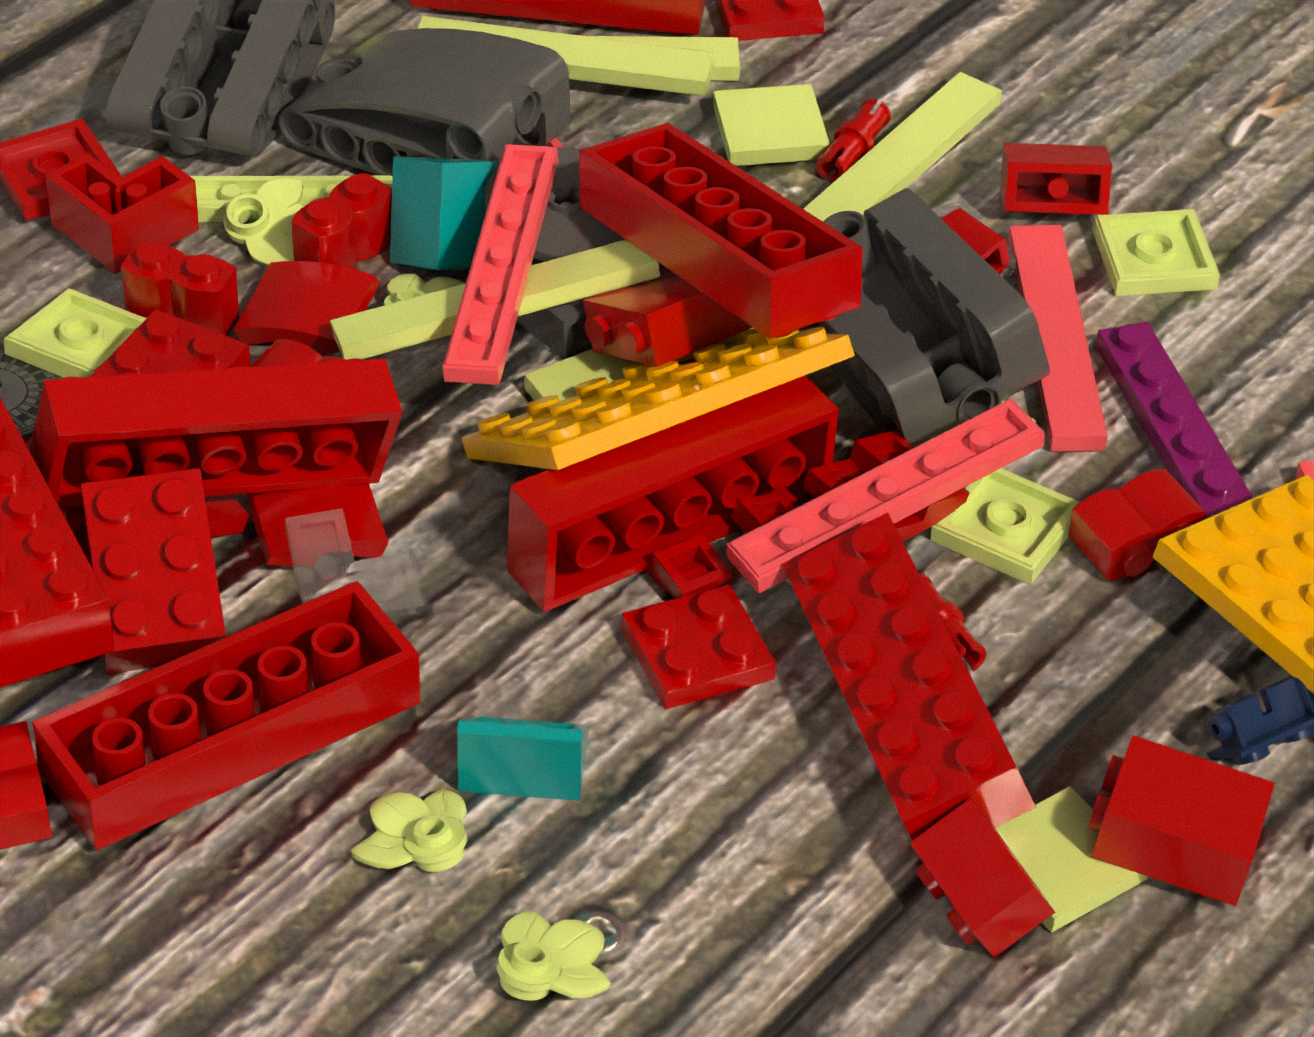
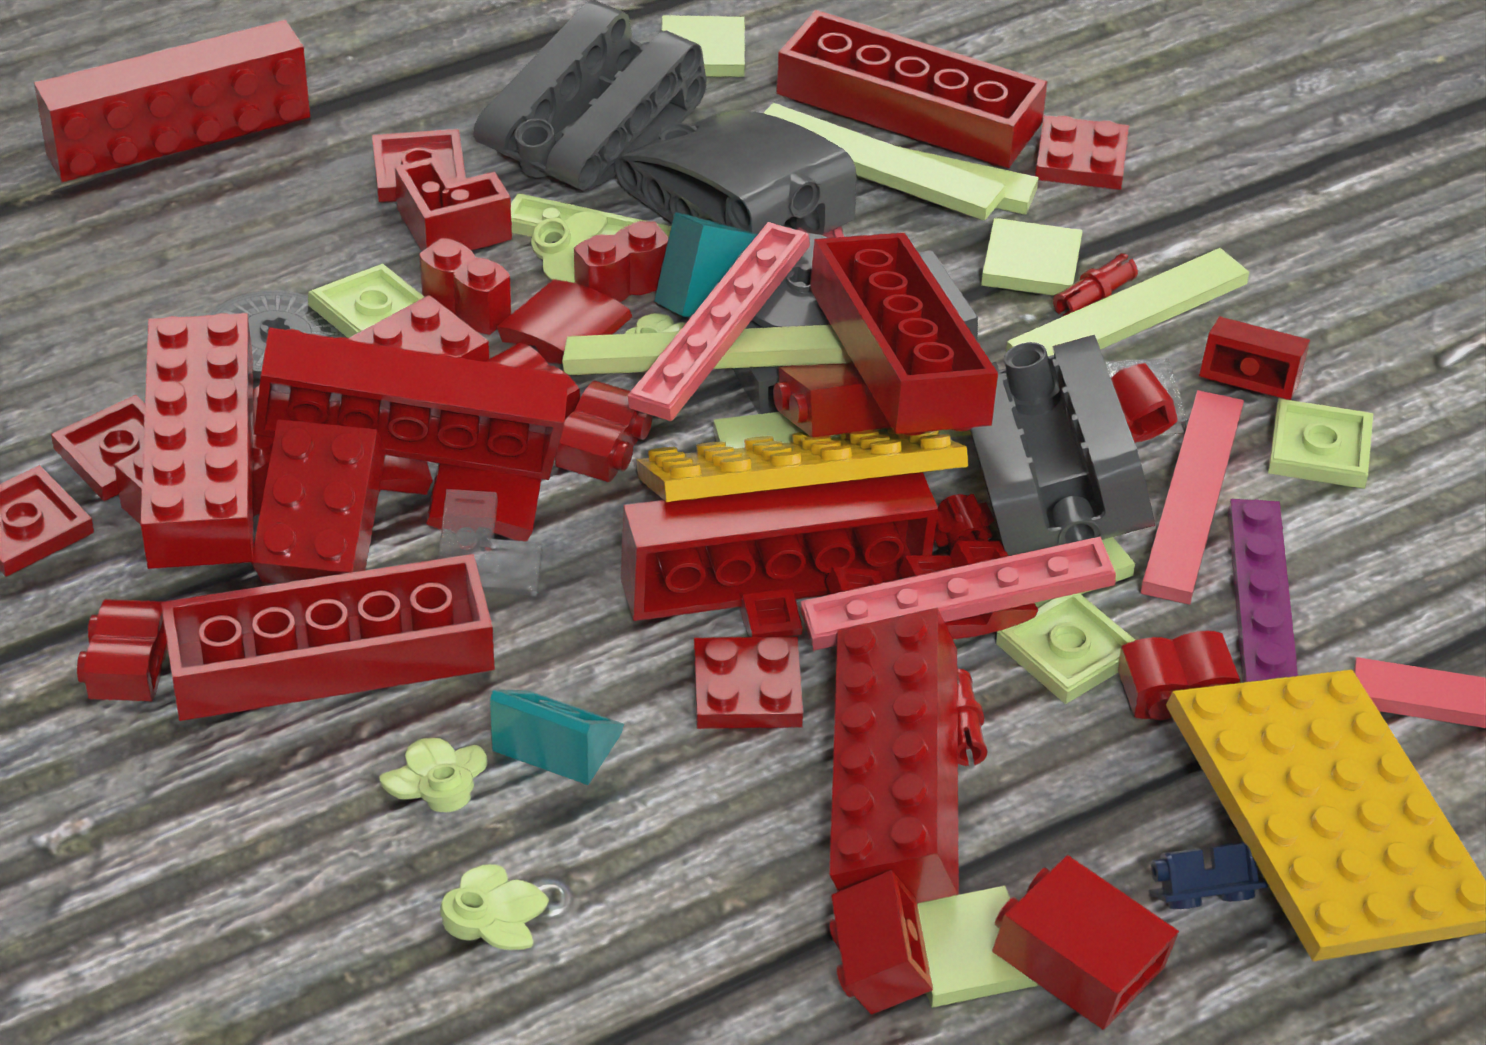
camera: 20 degrees right, 0 degrees up
none -> red brick [555,380,653,482]
none -> red gear [934,494,995,553]

